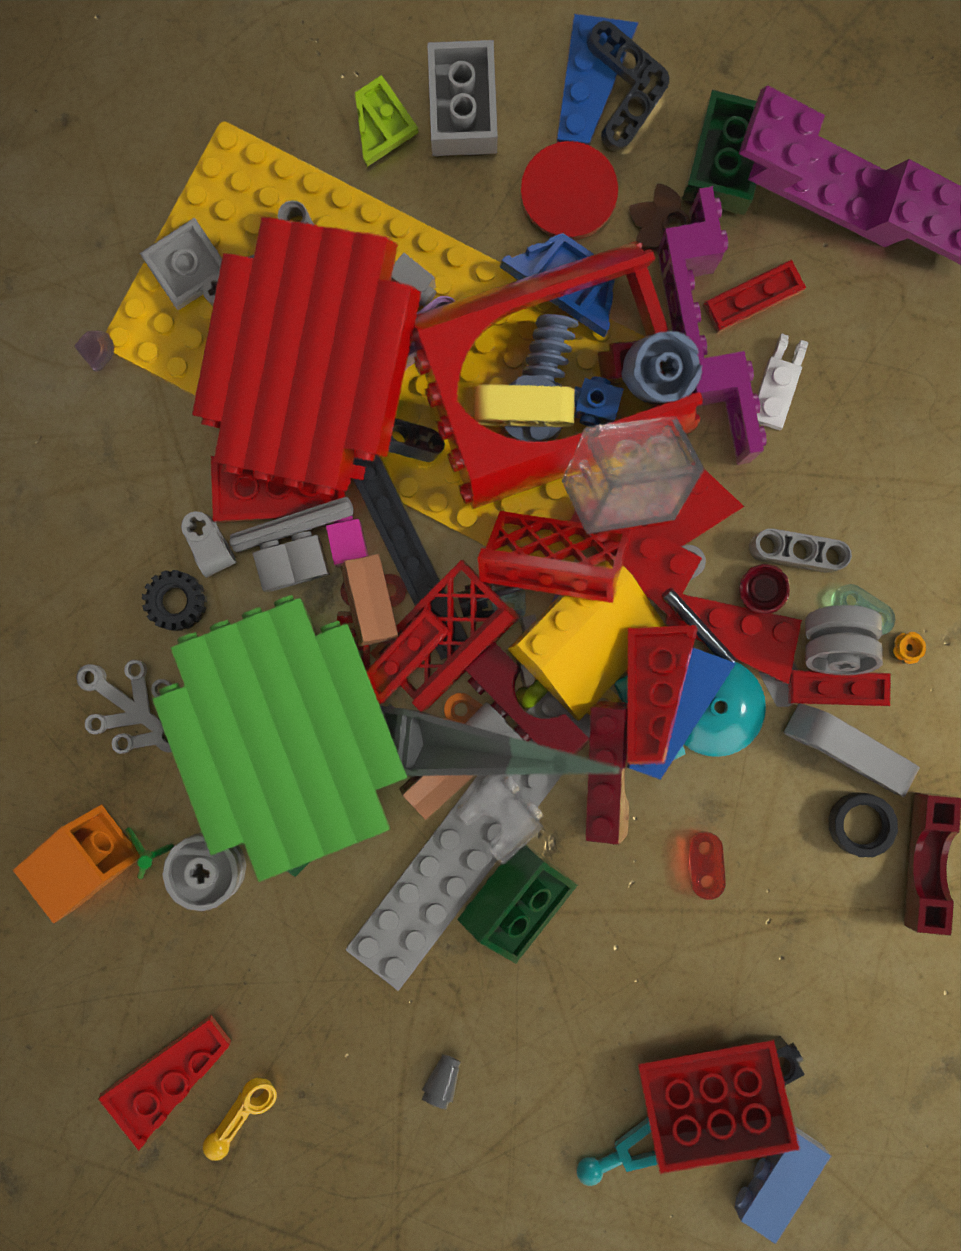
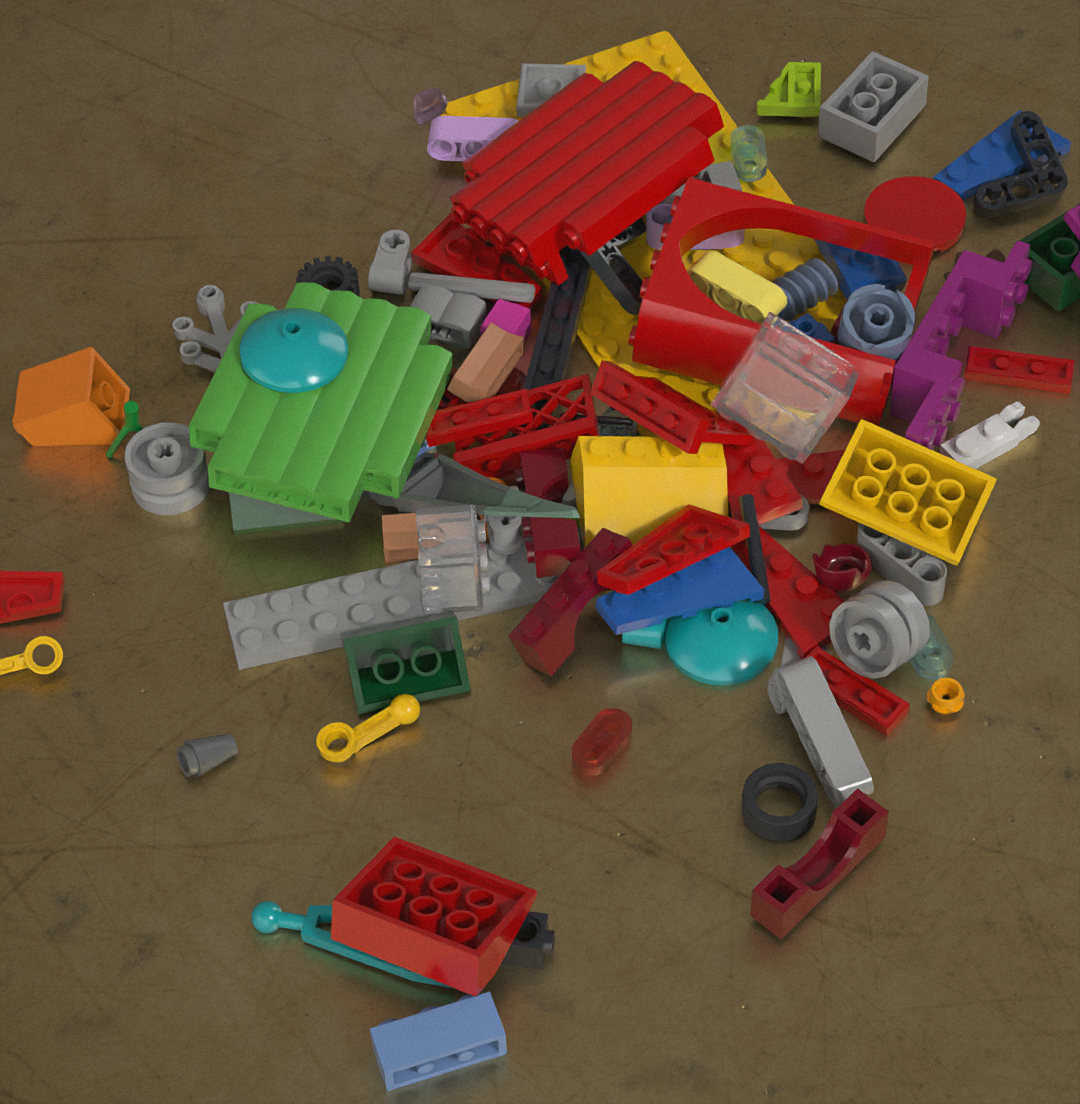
camera: 40 degrees right, 35 degrees down
none -> teal dish [239,308,348,393]
none -> yellow piece [316,694,420,762]
none -> lavender beam [427,116,519,161]
none -> clear light blue plate [731,125,767,182]
none -> yellow slope [819,419,997,566]

